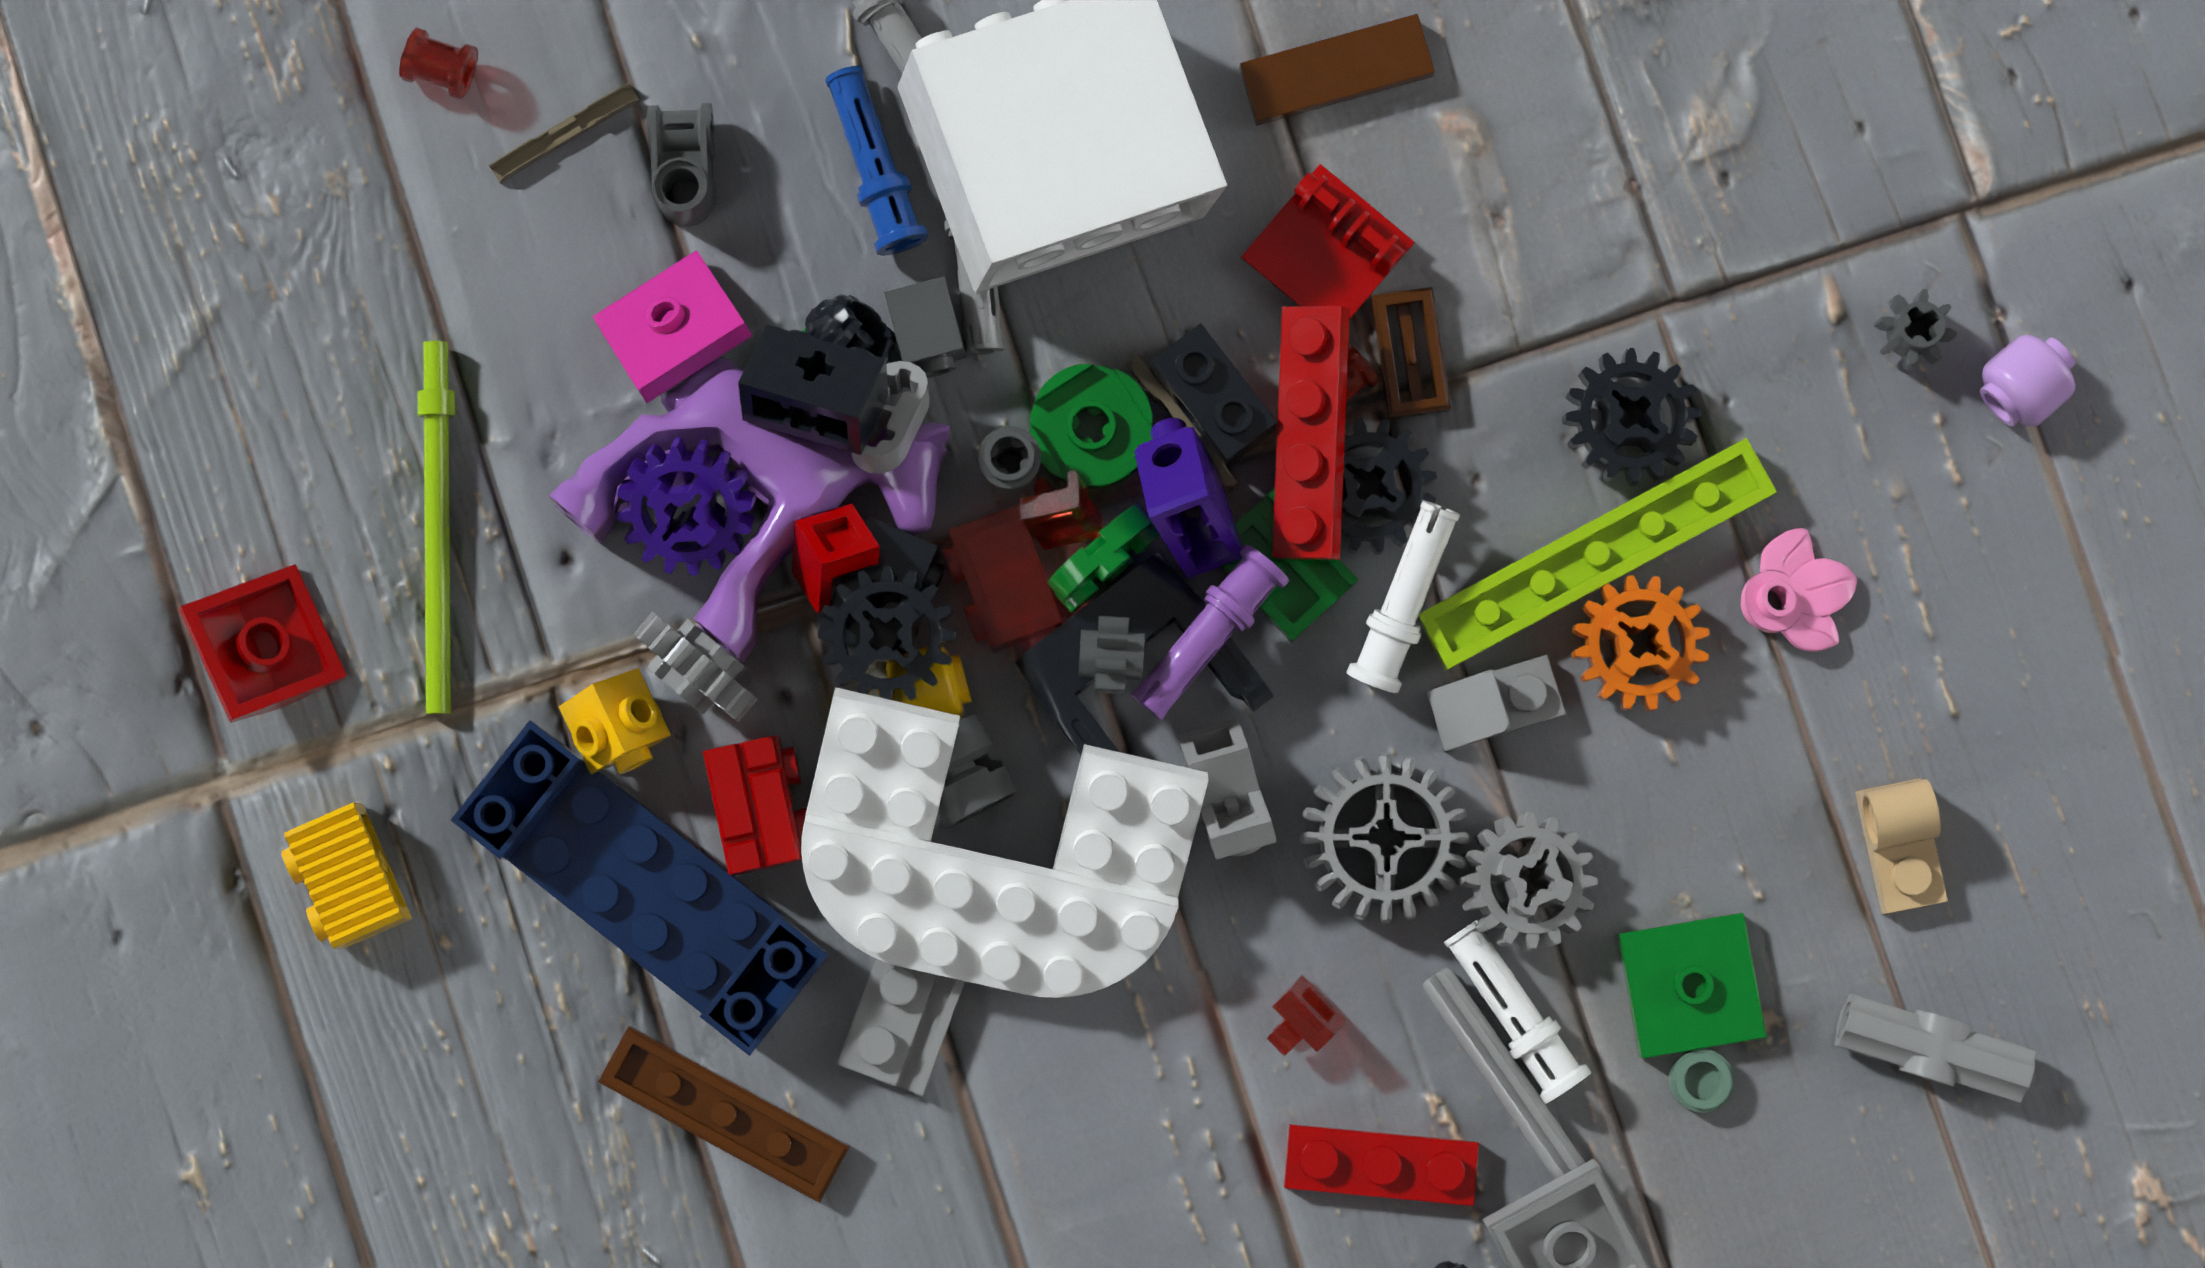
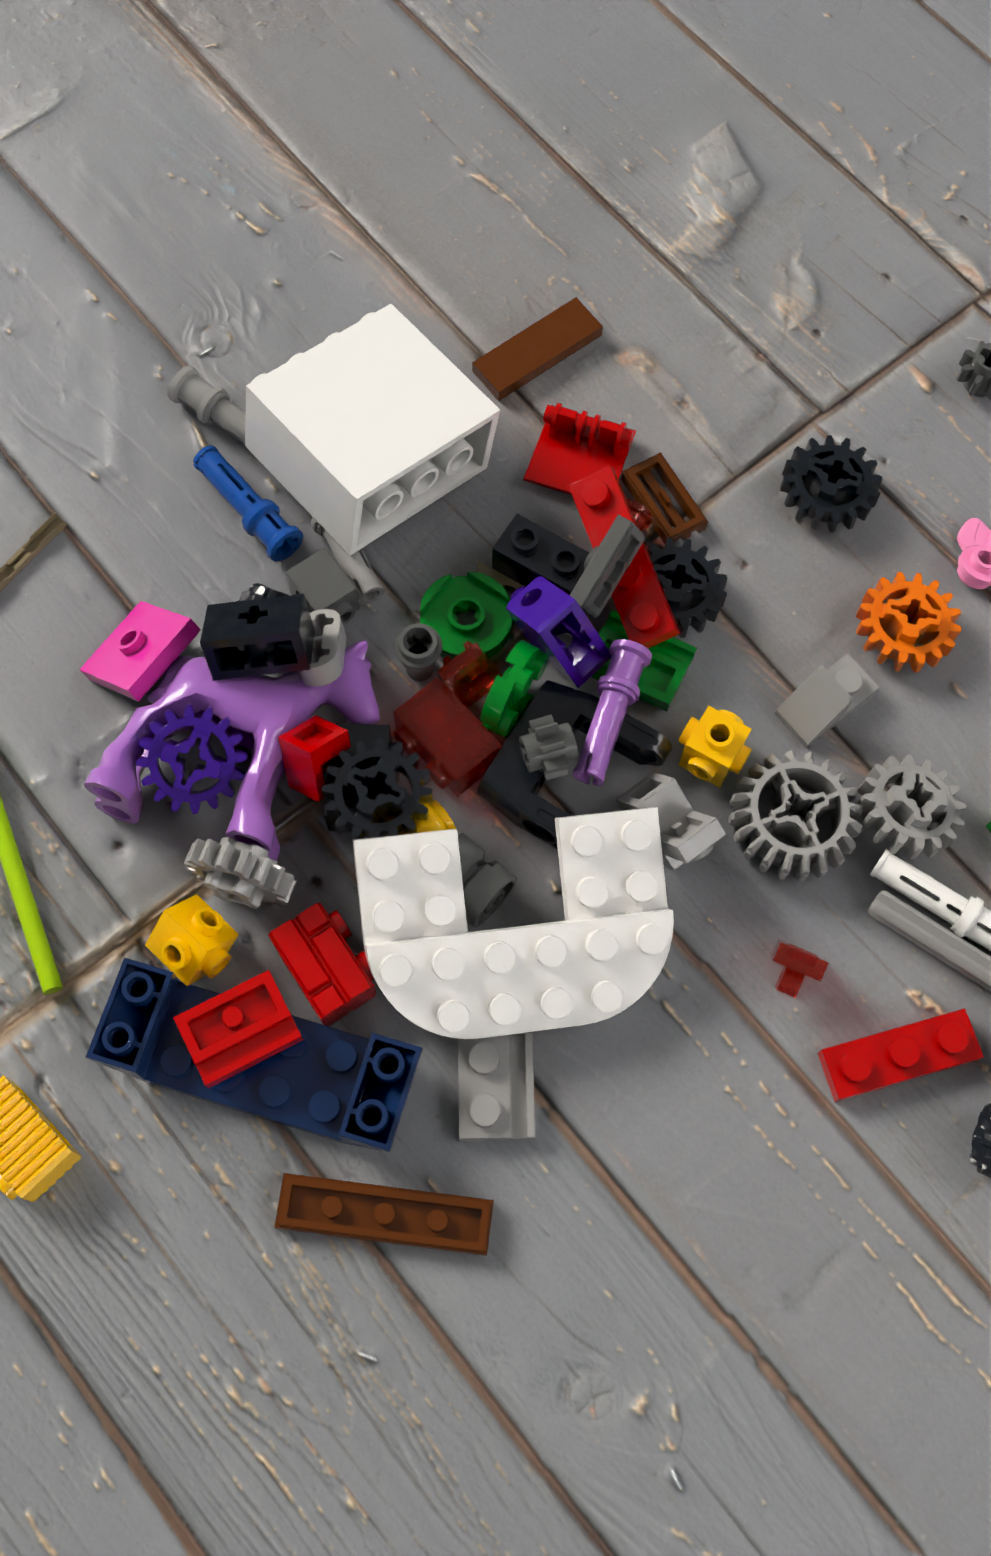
camera: 25 degrees left, 15 degrees down
dark grey piece [647,103,715,227] -> none
white pin [1347,500,1460,693] -> none
lime plate [1417,438,1777,671] -> none
none -> red plate [173,970,303,1089]
none -> dark grey plate [570,514,645,618]
none -> yellow brick [678,705,752,788]

